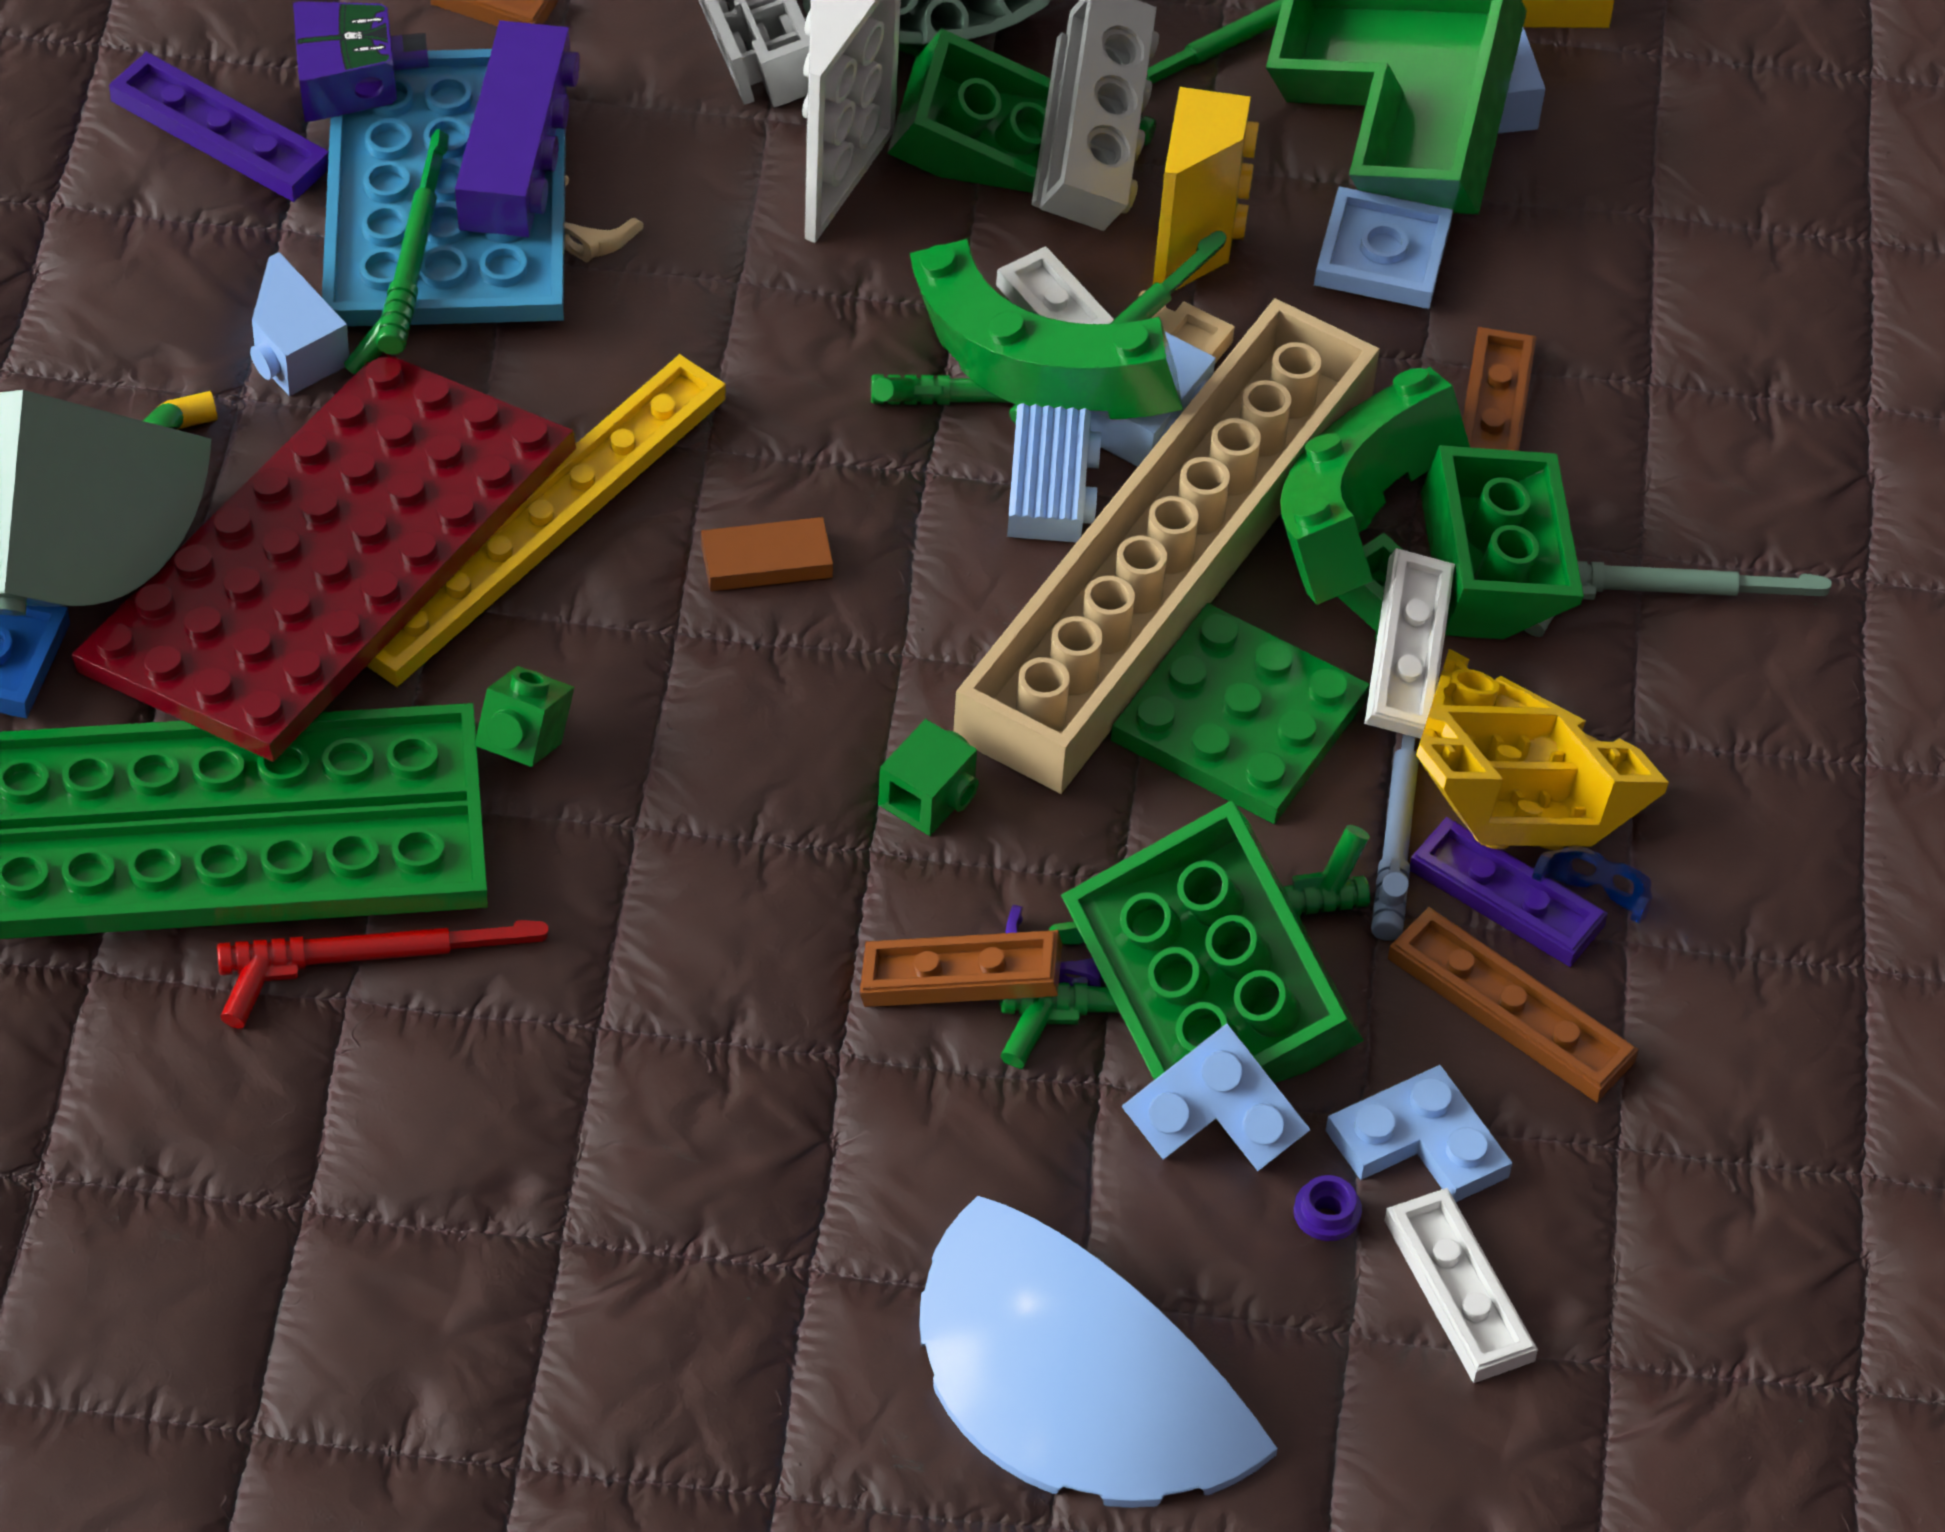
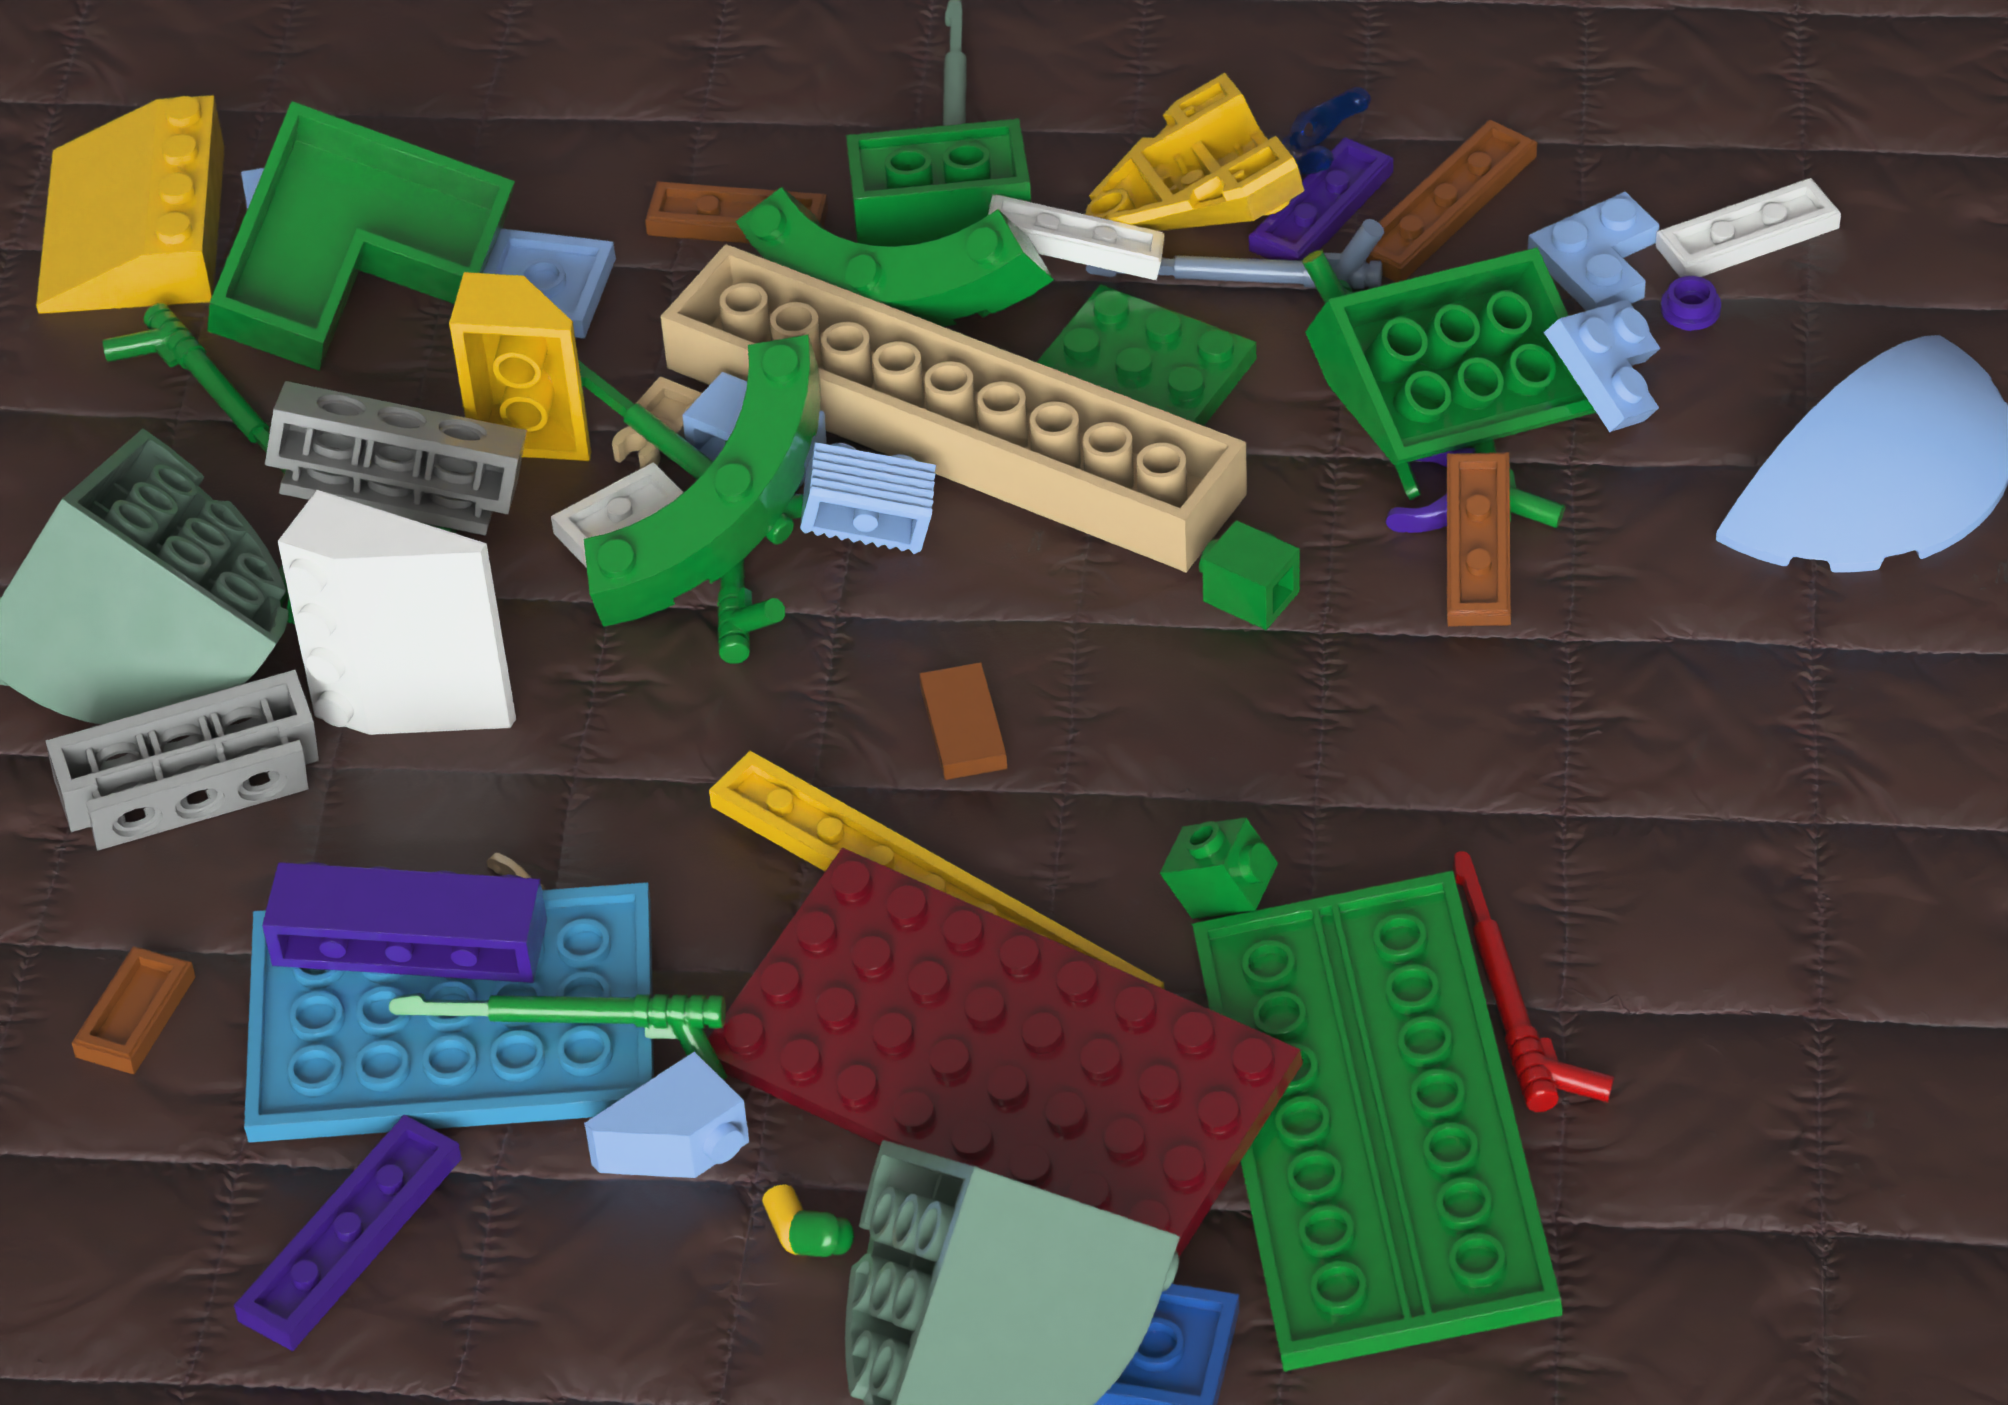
camera: 85 degrees left, 5 degrees down
dark purple torso [293,1,429,122] -> none

